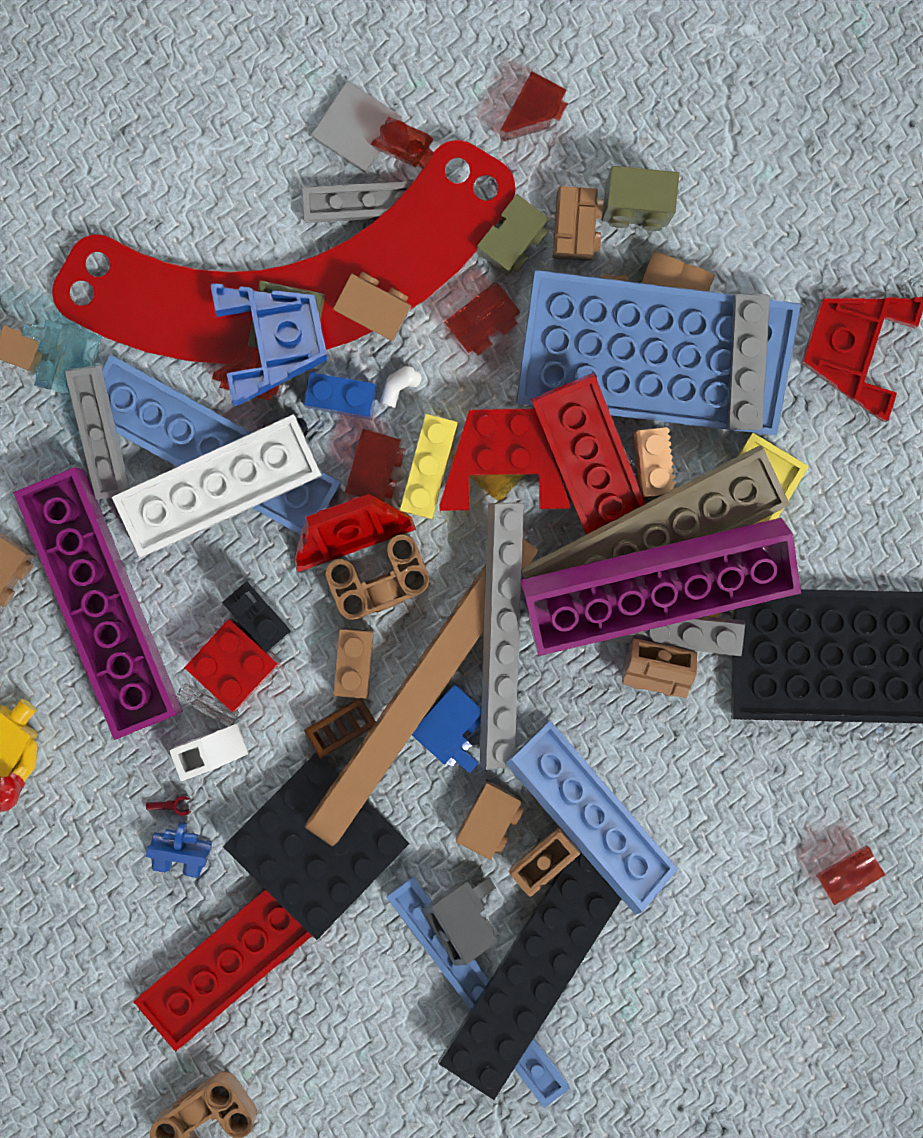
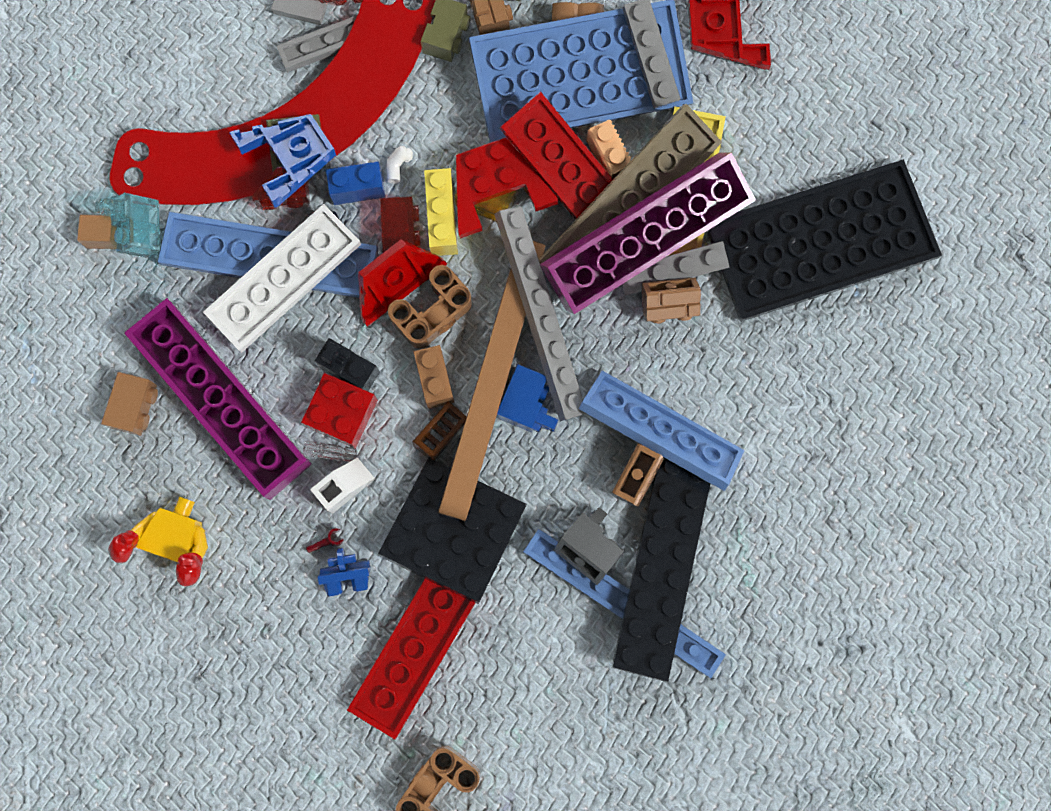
camera: 20 degrees left, 10 degrees down
light grey plate [65,365,130,500] -> none
medium nougat brick [333,272,412,342] -> none
clear red brick [444,281,520,357] -> none
medium nougat brick [456,779,524,860] -> none
clear red hips [816,845,885,905] -> none

